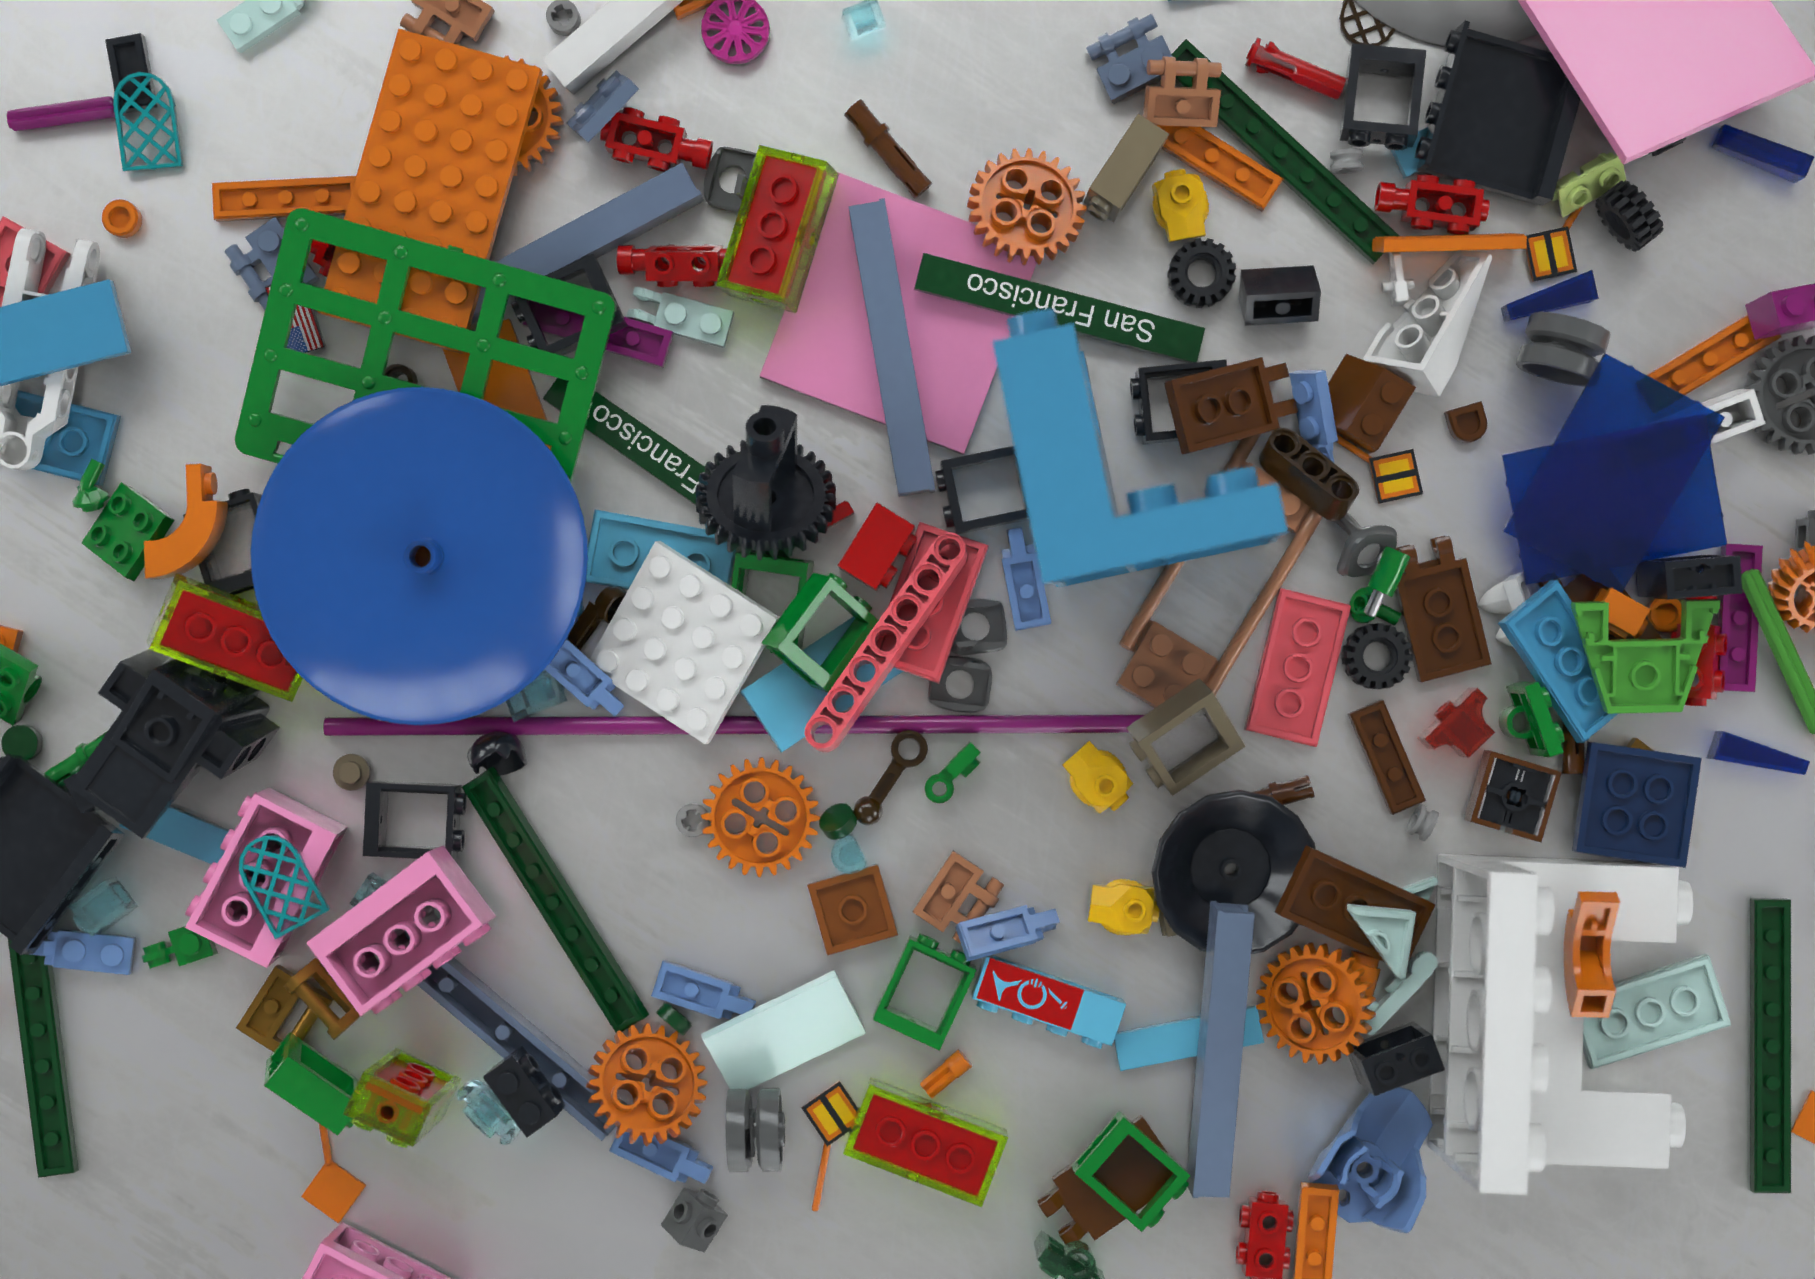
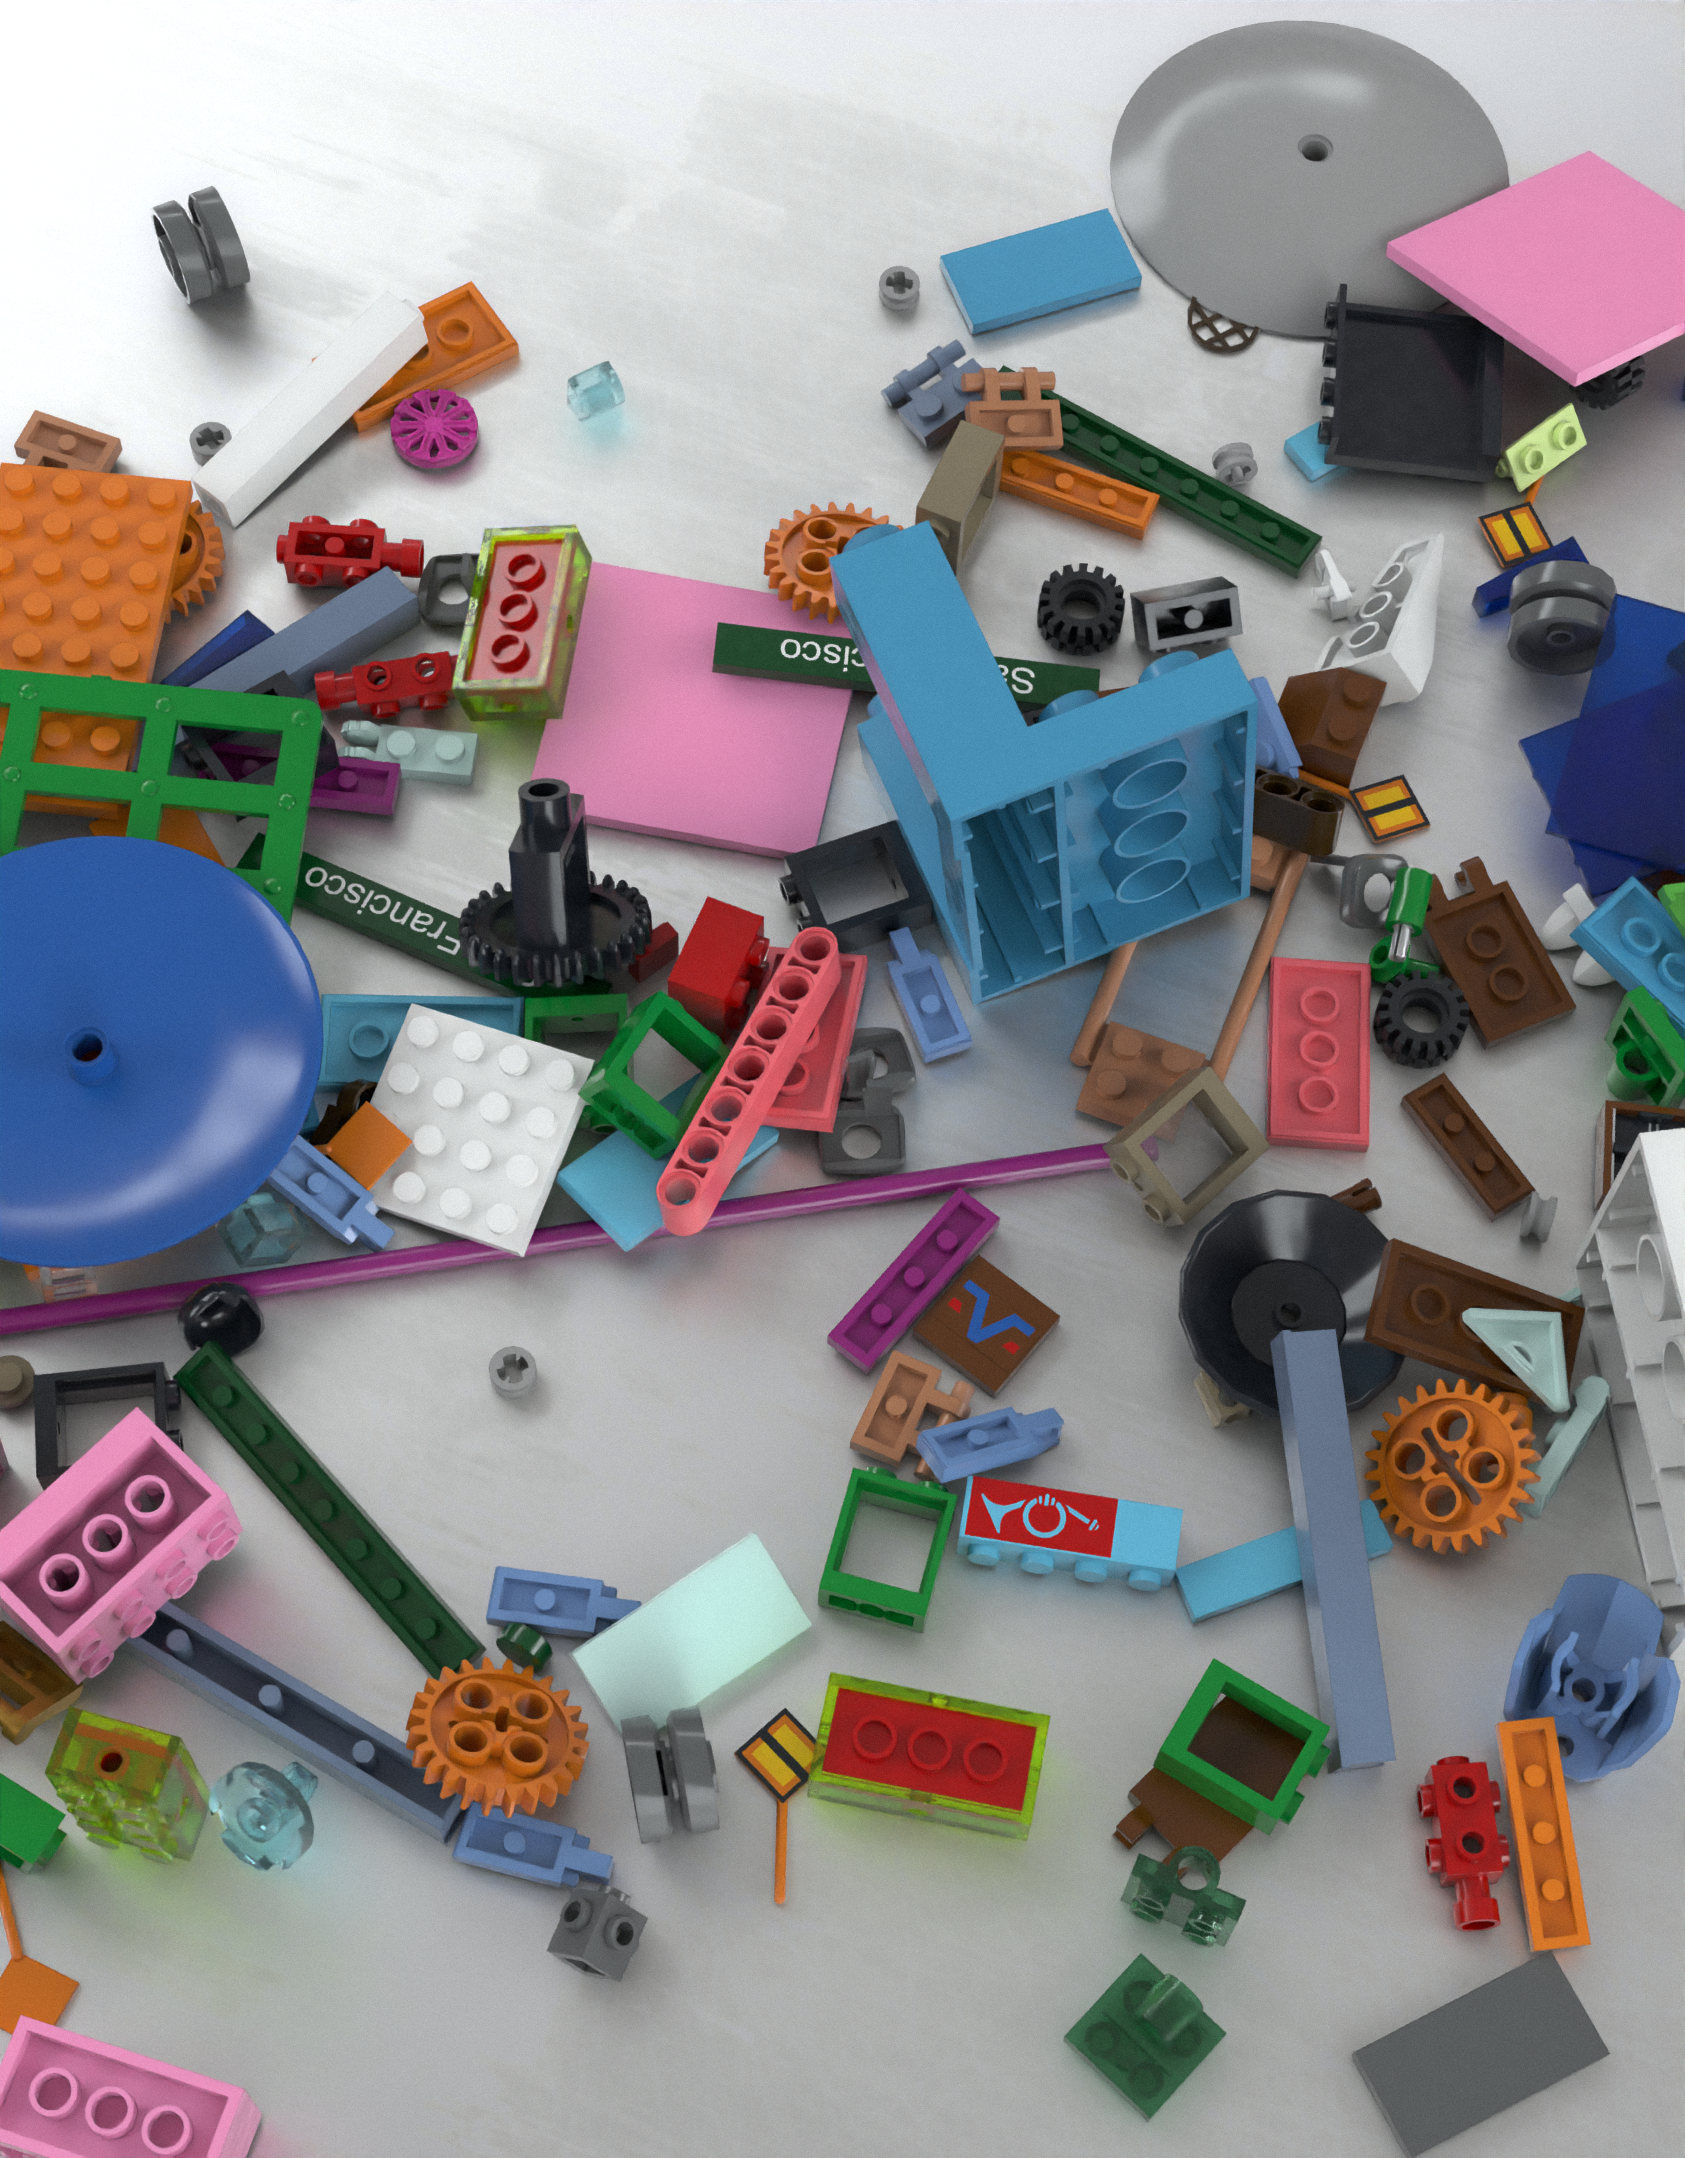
camera: 15 degrees left, 25 degrees down
black brick [483,1046,566,1138] -> none
sand blue plate [566,70,639,143] -> none
orange gear [701,757,820,877] -> none
dark orange plate [807,864,898,956] -> none
dark green tile [819,803,857,840] -> none
clear light blue brick [831,833,868,874] -> none
reddish brown pin [844,99,932,199] -> none
sand blue tile [849,198,935,497] -> none
dark brown piece [854,730,928,825] -> none
orange piece [920,1049,972,1098] -> none
green plate [925,741,981,803] -> none
yellow hand [1062,741,1134,814] -> none
yellow hand [1087,879,1160,936] -> none
yellow hand [1152,169,1209,243] -> none
red piece [1245,37,1347,100] -> none
black window [1339,43,1426,150] -> none
black window [1348,1021,1445,1096] -> none
orange tile [1372,233,1527,253] -> none
red brick [1374,174,1490,235] -> none
clear red brick [1417,687,1495,758] -> none
reddish brown tile [1444,401,1487,443] -> none
black tyre [1595,180,1664,252] -> none
none -> clear blue piece [158,609,275,687]
none -> orange piece [313,1101,413,1191]
none -> magenta plate [827,1187,1000,1375]
none -> reddish brown tile [912,1254,1060,1398]

